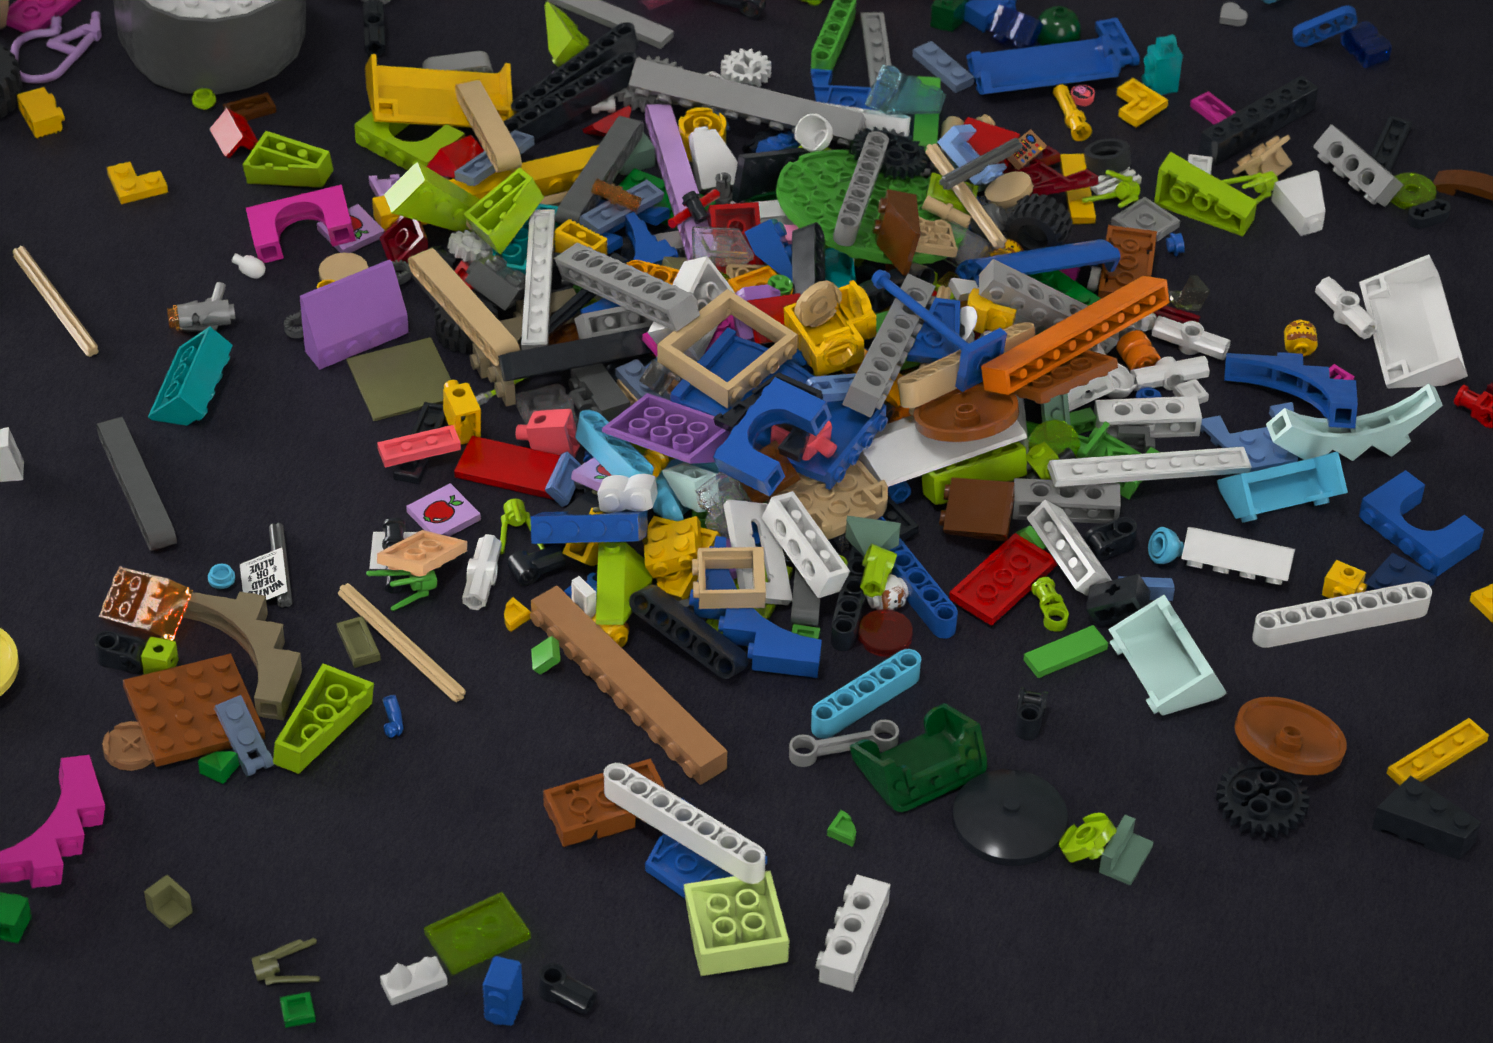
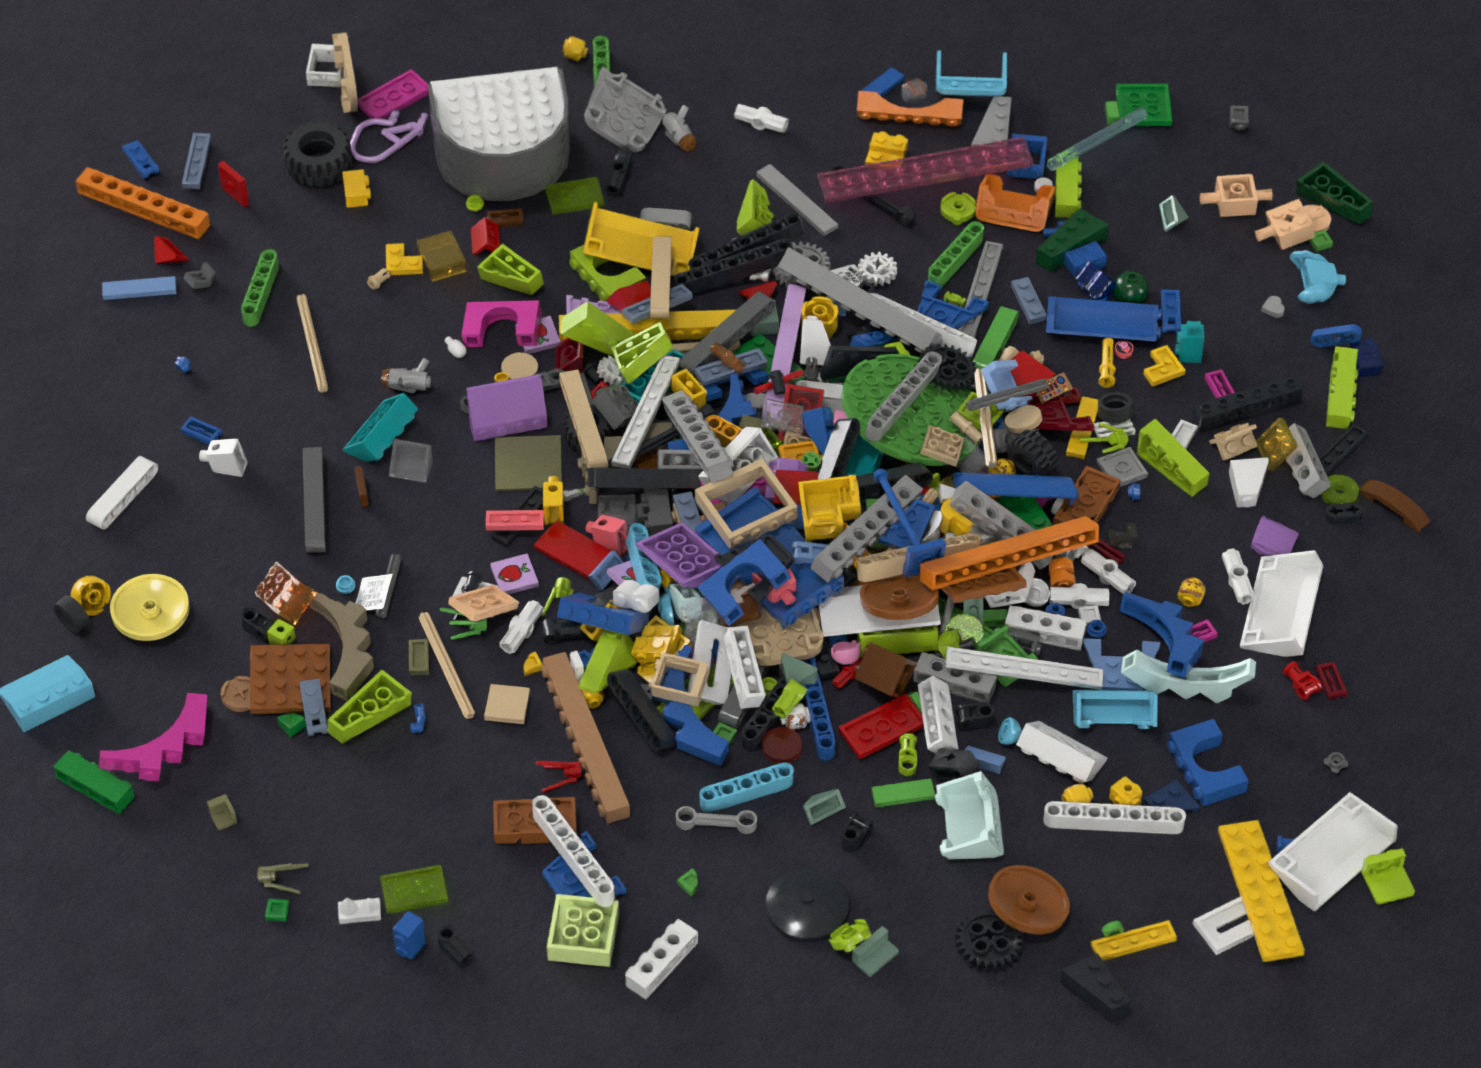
camera: 20 degrees right, 5 degrees up
bright green tile [531,636,560,675] -> none
clear smoke panel [639,359,682,396] -> none
tan tile [794,280,842,327] -> none
white hair [795,114,833,152] -> none
dark green windscreen [850,703,987,812] -> none
clear light blue slope [865,64,946,115] -> none
reddish brown slope [872,189,921,276] -> none
lime plant [1221,171,1278,204] -> none
none -> reddish brown tile [355,466,368,507]
none -> tan pin [367,268,390,289]
none -> clear slope [389,439,433,482]
none -> clear yellow panel [417,230,466,282]
none -> tan tile [484,684,530,724]
none -> red plant [535,761,581,793]
none -> clear neon green tile [545,177,604,215]
none -> sand green slope [803,789,846,825]
none -> bright pink hair [831,640,861,664]
none -> red axle [832,657,862,689]
none -> lime piece [944,291,966,308]
none -> yellow head [1061,783,1093,803]
none -> blue plate [1087,620,1107,638]
none -> bright green tile [1102,921,1124,937]
none -> medium lavender slope [1251,516,1299,556]
none -> clear yellow plate [1256,418,1298,471]
none -> lime wedge [1326,346,1358,429]

